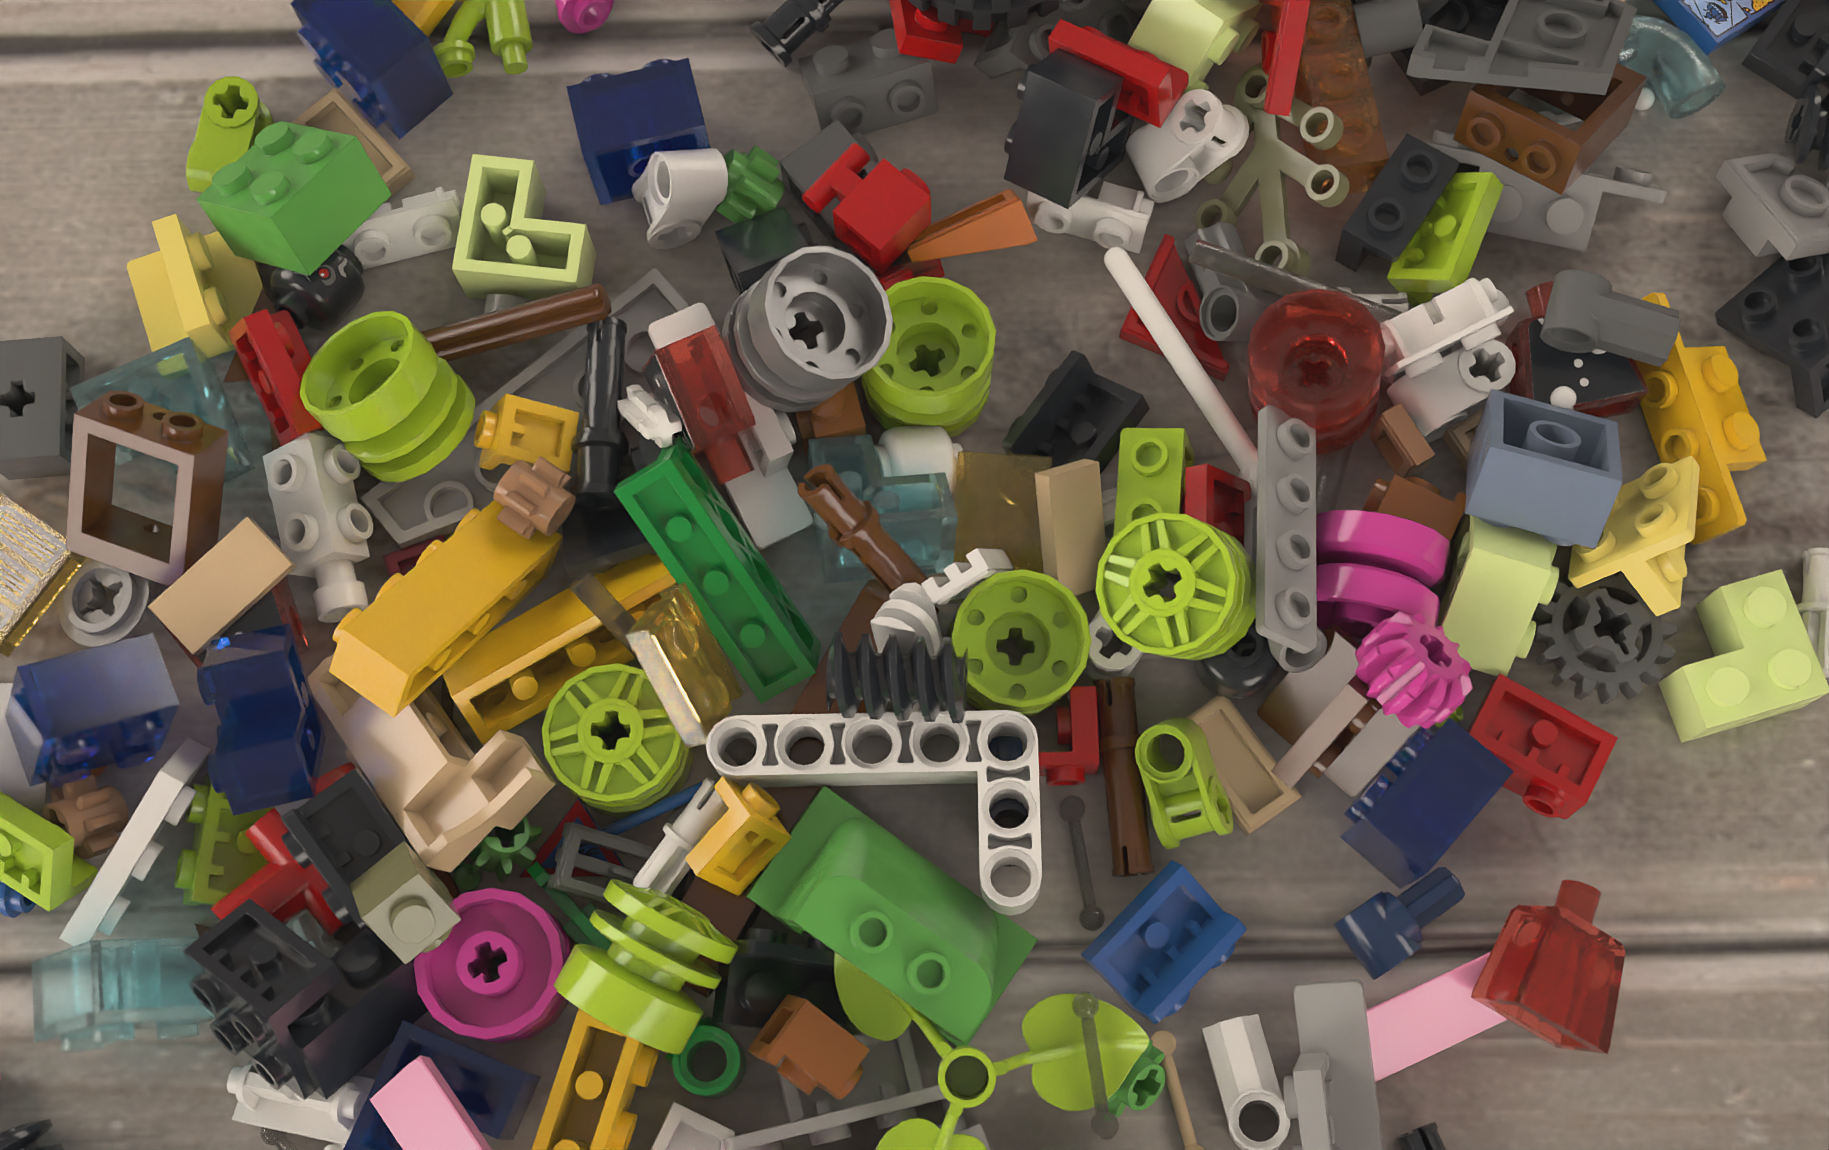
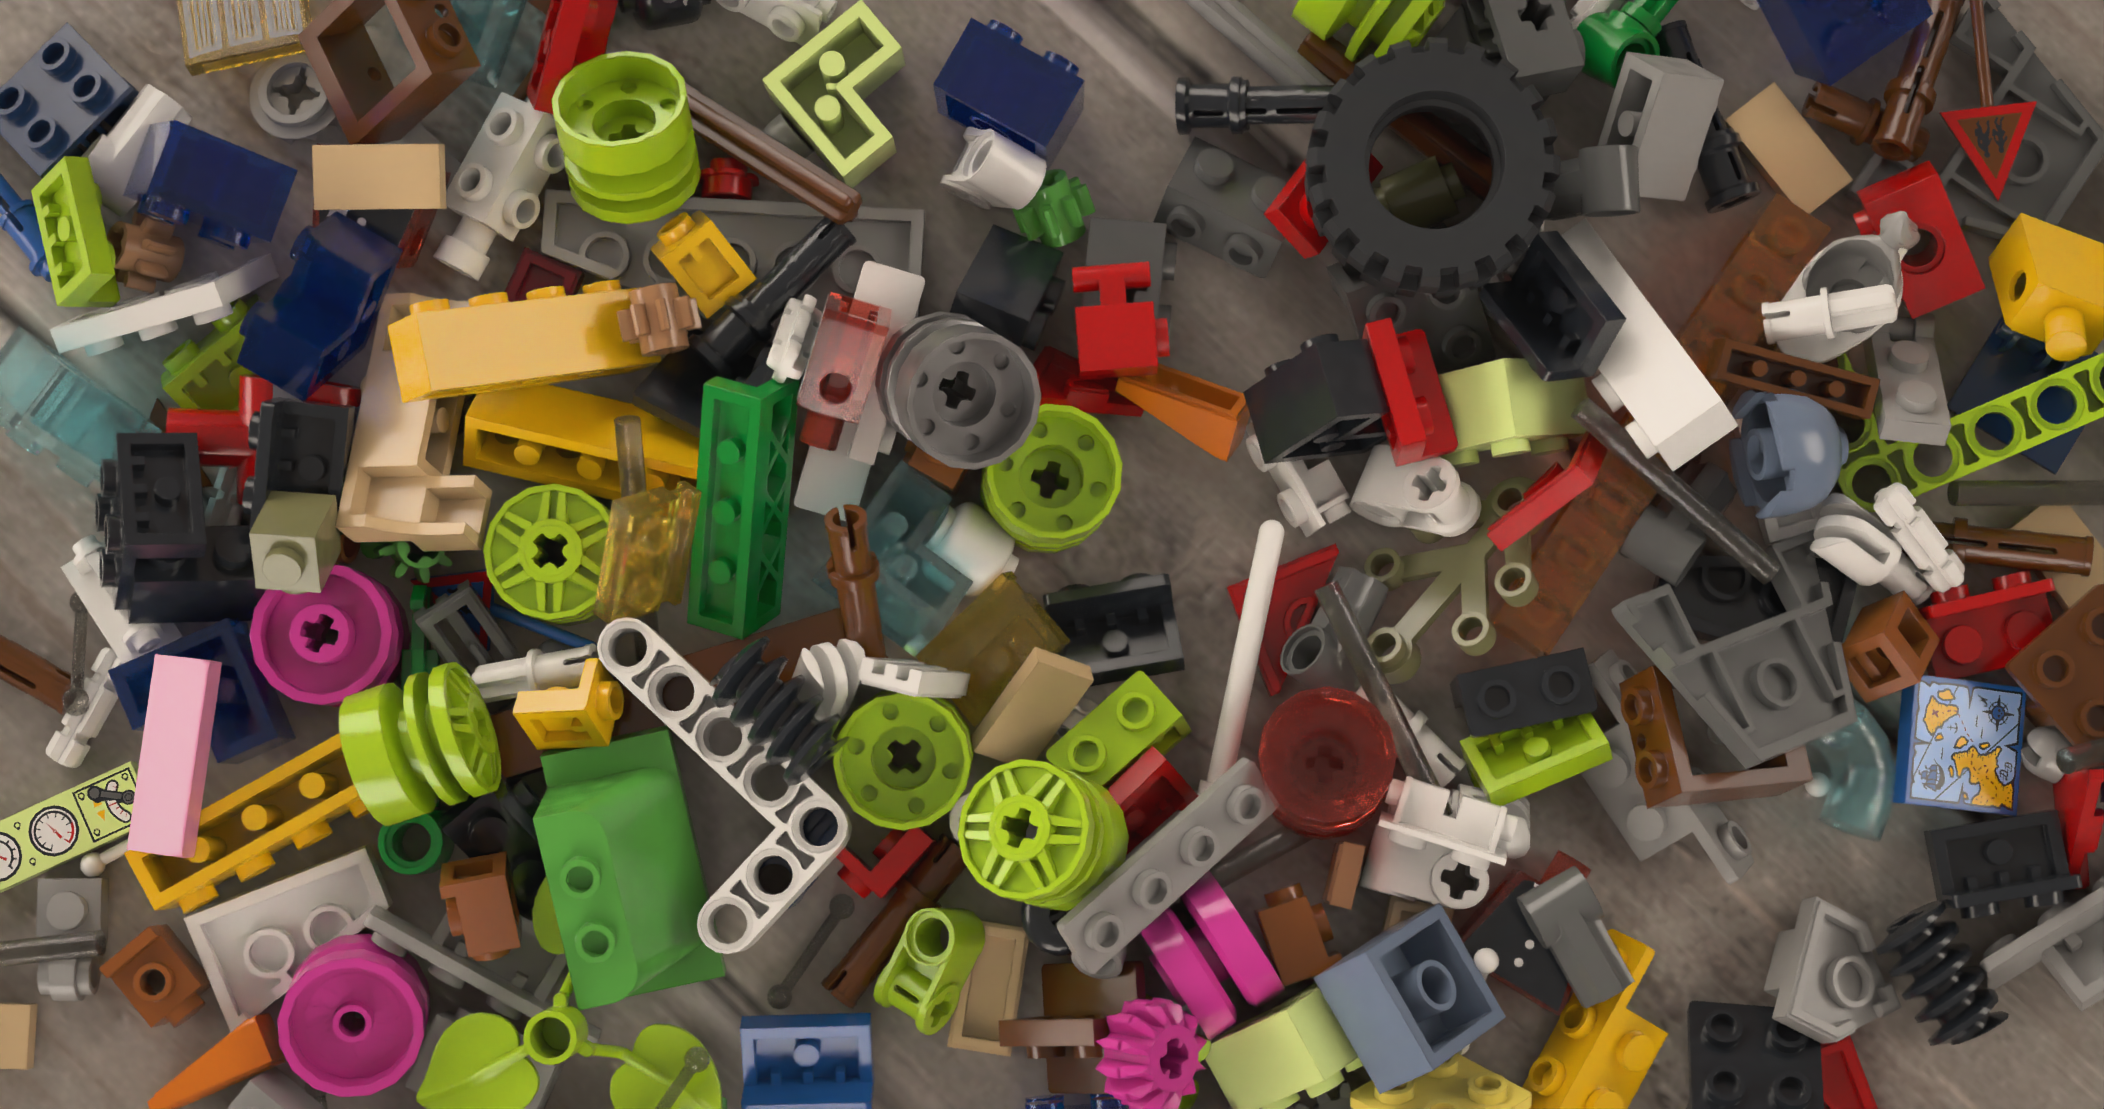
camera: 45 degrees right, 10 degrees up
none -> red plate [699,158,759,200]

